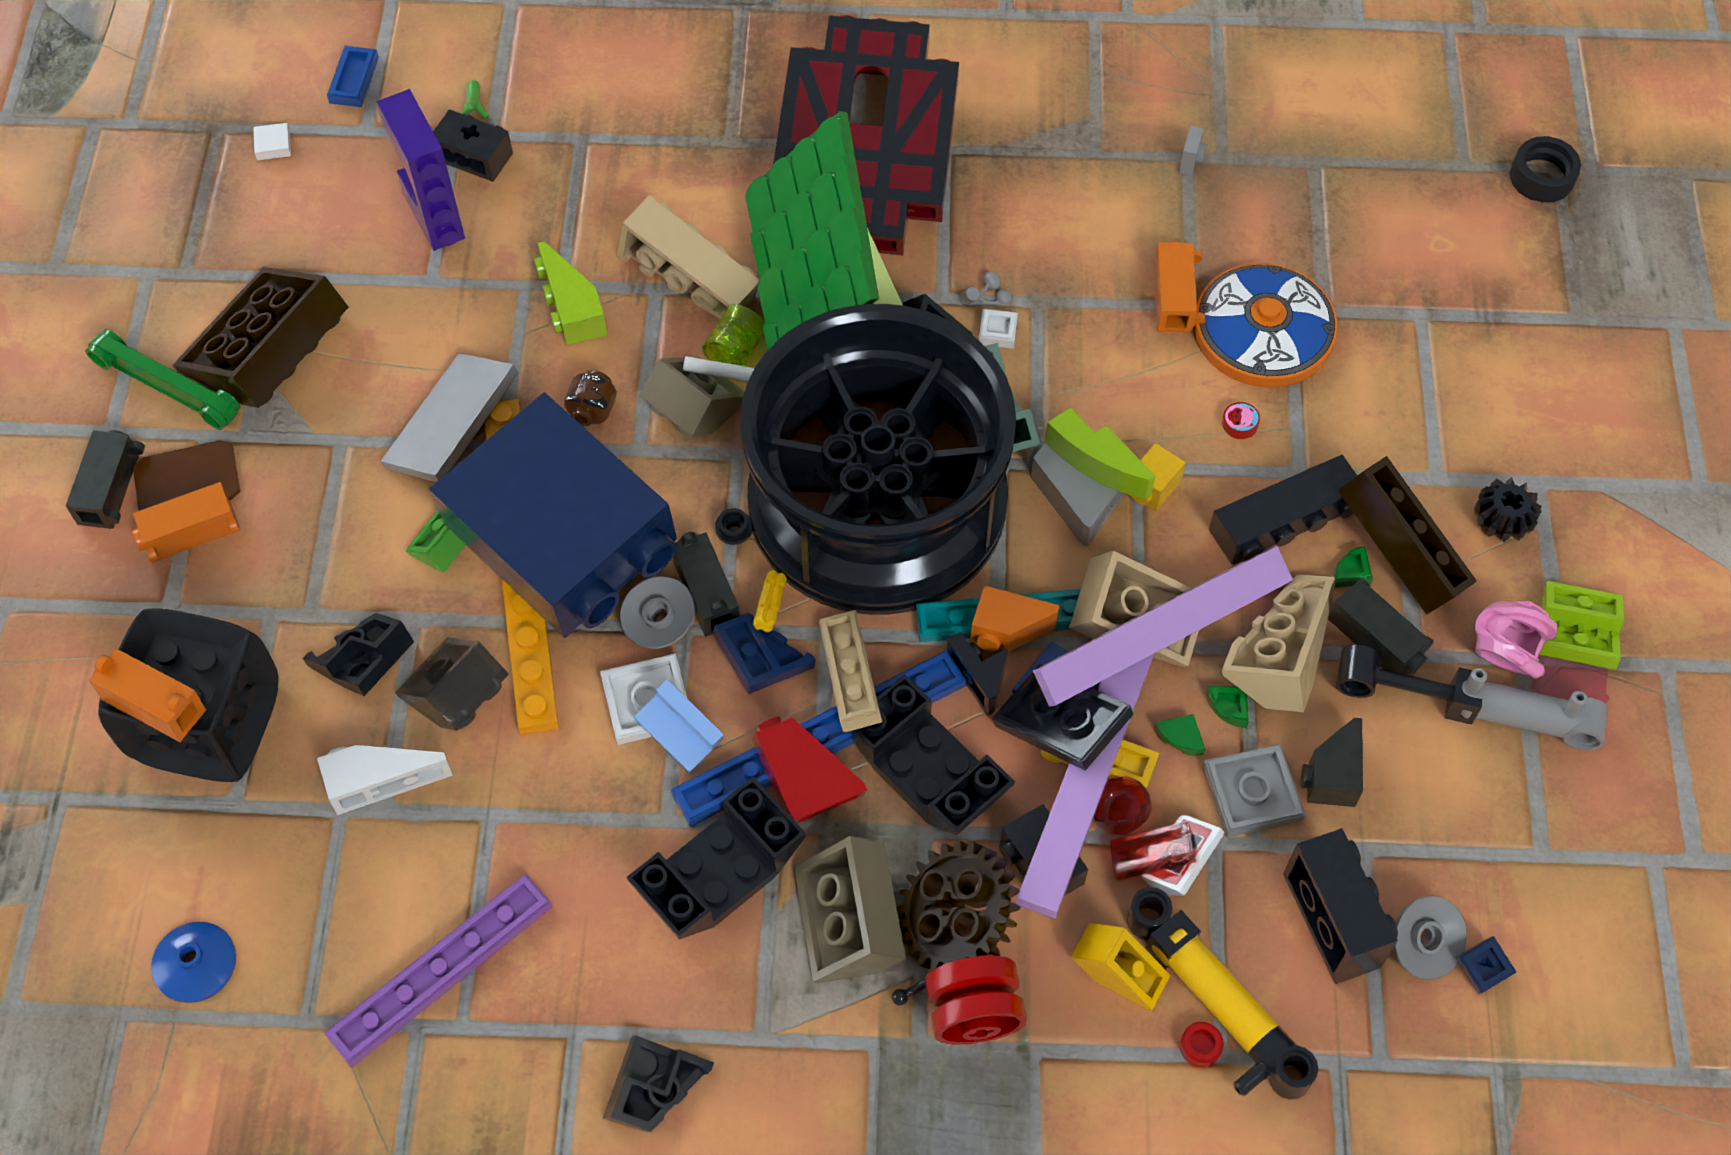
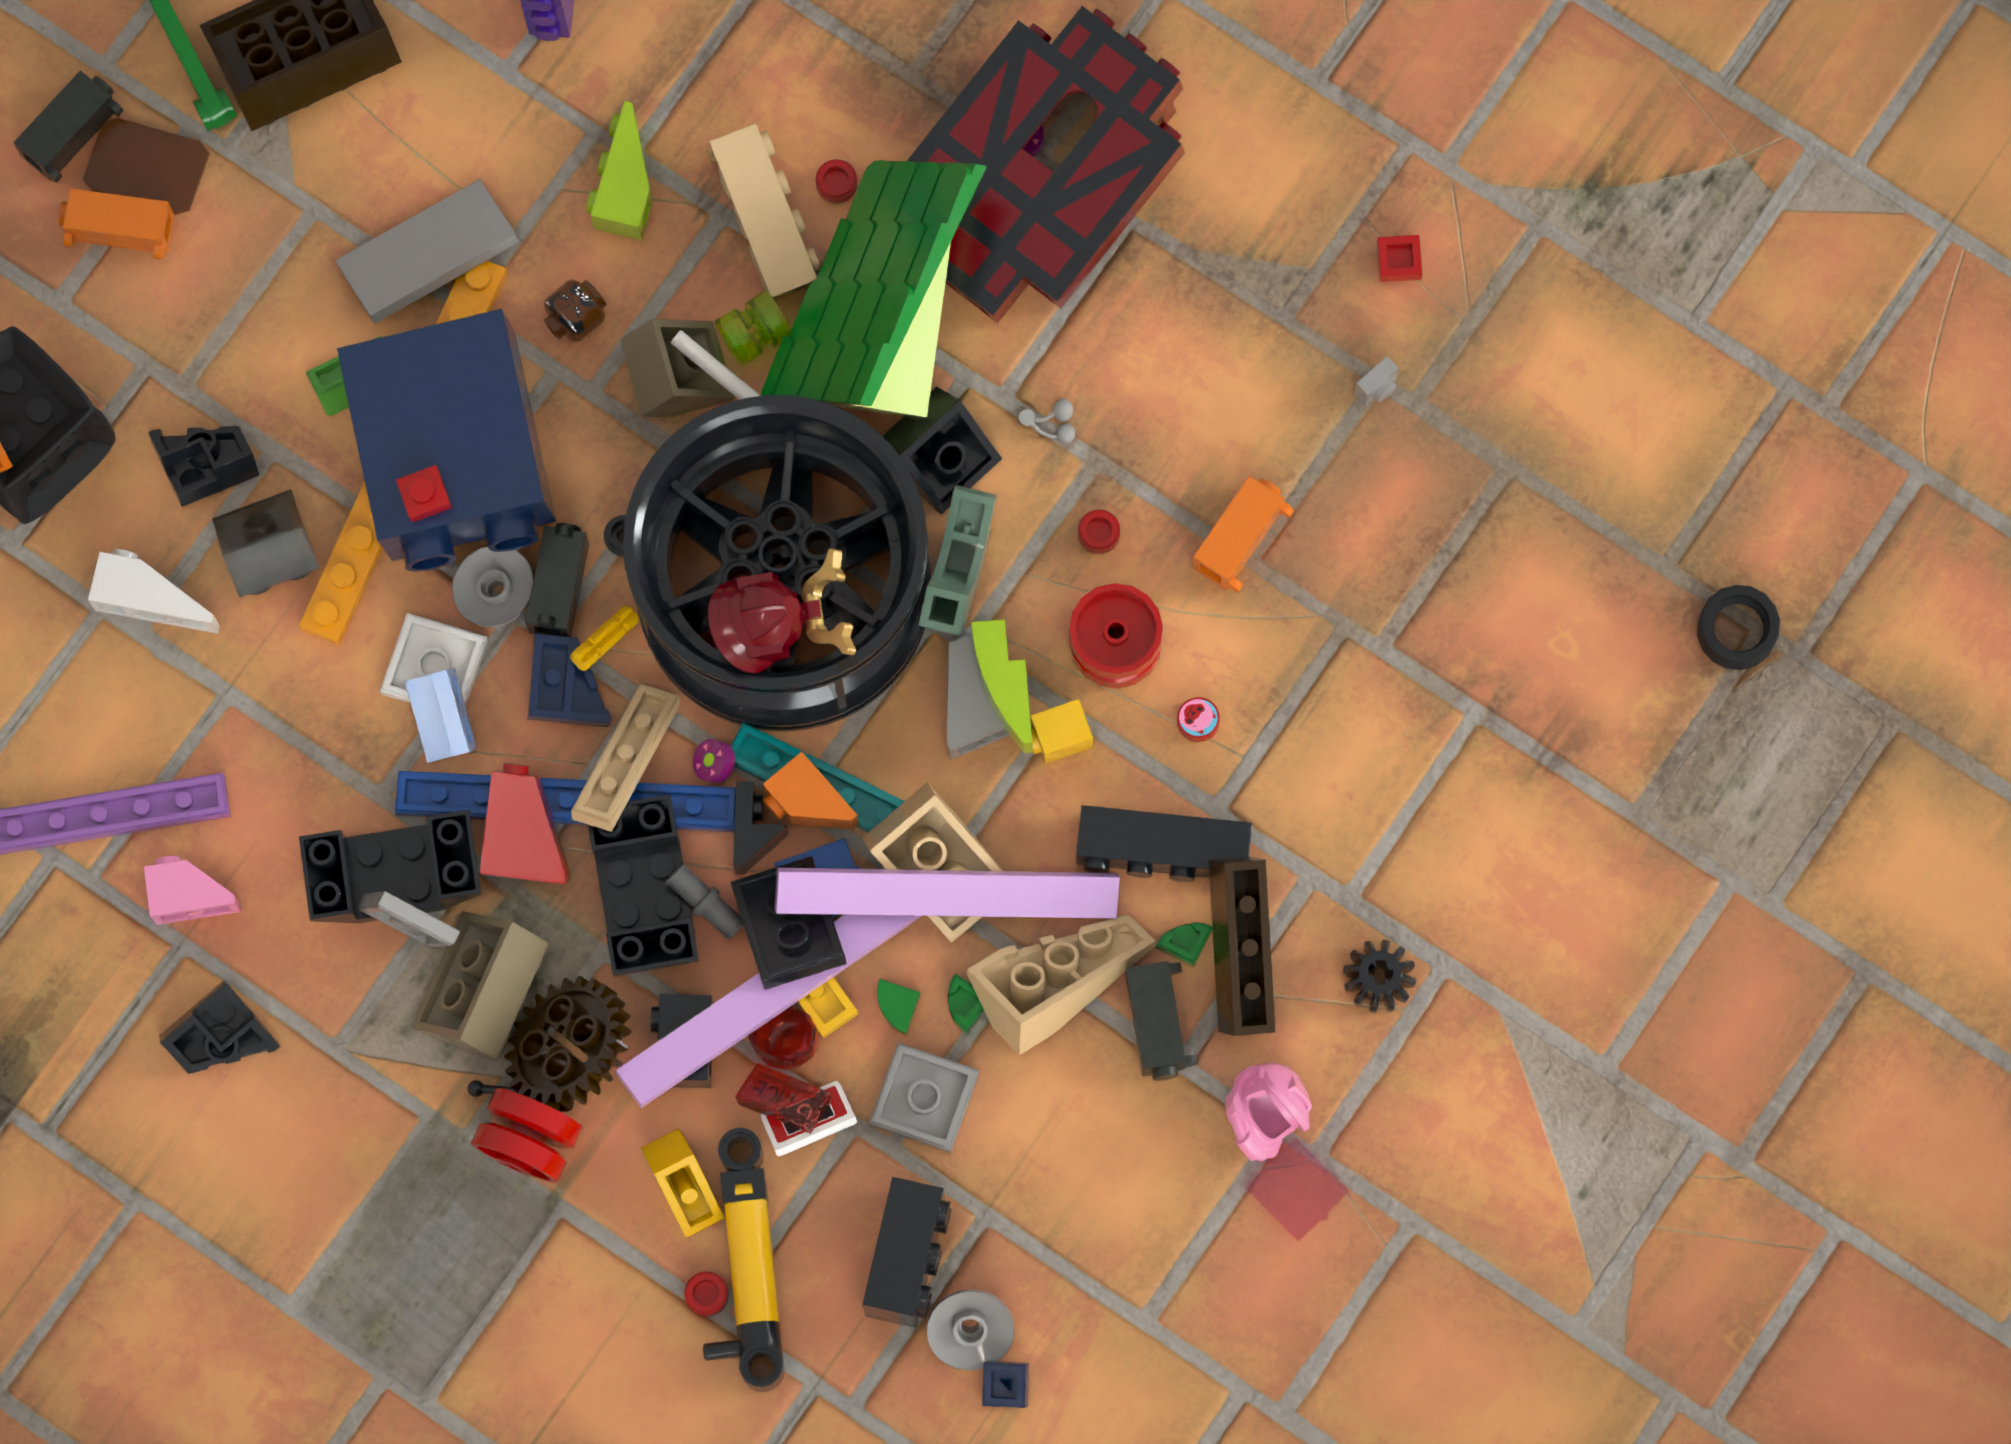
camera: 35 degrees right, 15 degrees up
white tile [979,309,1018,349] -> none
dish [1194,263,1338,387] -> none
pearl dark grey slope [1301,718,1363,807] -> none
piece [1336,645,1608,751] -> none
lime slope [1538,581,1624,670] -> none
none -> bright pink slope [144,856,241,925]
none -> light grey tile [358,891,460,947]
none -> red plate [396,465,452,523]
none -> dark grey pin [664,863,744,941]
none -> magenta tile [693,739,735,783]
none -> dark red helmet [708,549,856,673]
none -> red tile [815,159,857,203]
none -> red wheel [1069,583,1163,689]
none -> red tile [1078,510,1120,554]
none -> red plate [1377,235,1422,282]

